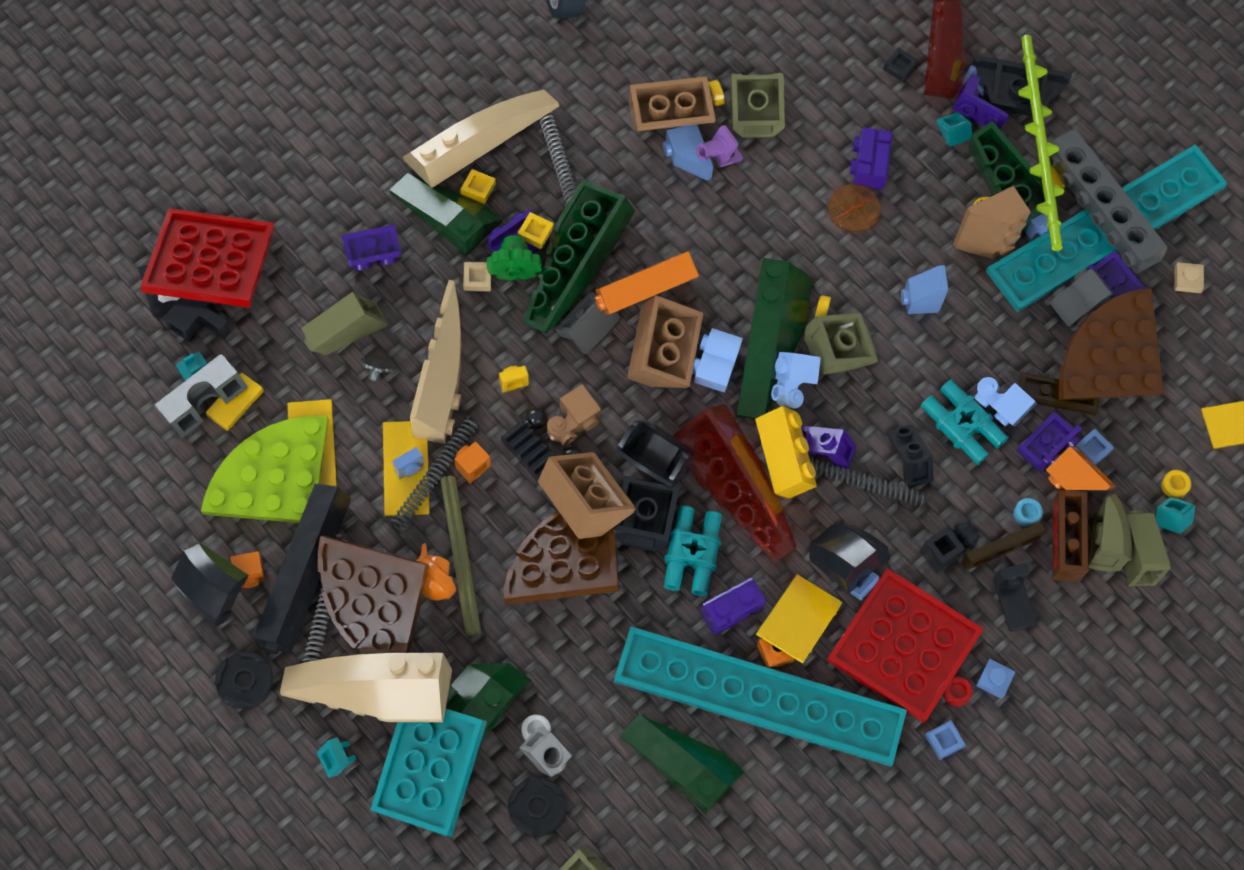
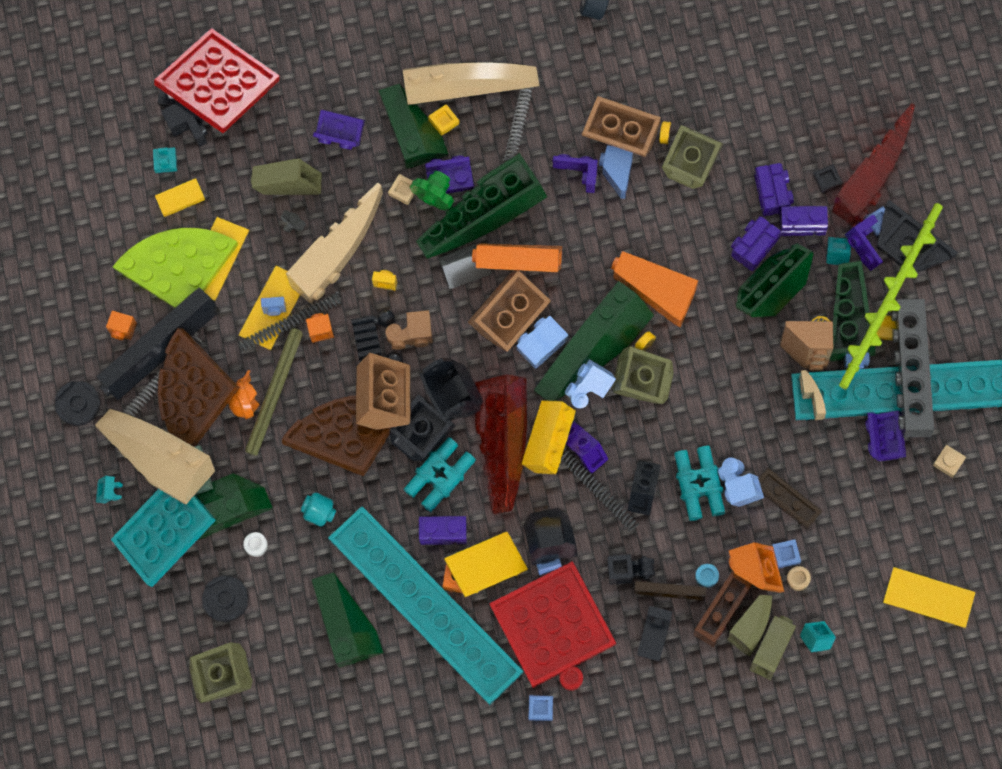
camera: 40 degrees right, 5 degrees up
arch [154,354,248,438] -> none
black slope [171,544,249,627] -> none
yellow plate [517,212,554,249] -> none
light grey brick [519,727,572,777] -> none
medium lavender bracket [696,125,743,167] -> none
clear orange piece [828,184,880,232] -> none
medium blue slope [901,265,948,314] -> none
medium blue plate [976,659,1015,699] -> none
dark purple bracket [1017,412,1082,473] -> none
dark grey brick [1049,269,1115,329] -> none
reddish brown plate [1059,288,1164,400] -> none
yellow tile [1161,470,1191,499] -> none
none -> teal head [300,492,336,526]
none -> dark purple bracket [553,154,598,193]
none -> orange slope [611,251,698,328]
none -> dark green wedge [735,243,814,317]
none -> dark purple brick [754,163,794,216]
none -> dark purple brick [780,206,828,236]
none -> tan tile [787,566,811,591]
none -> tan slope [799,370,826,420]

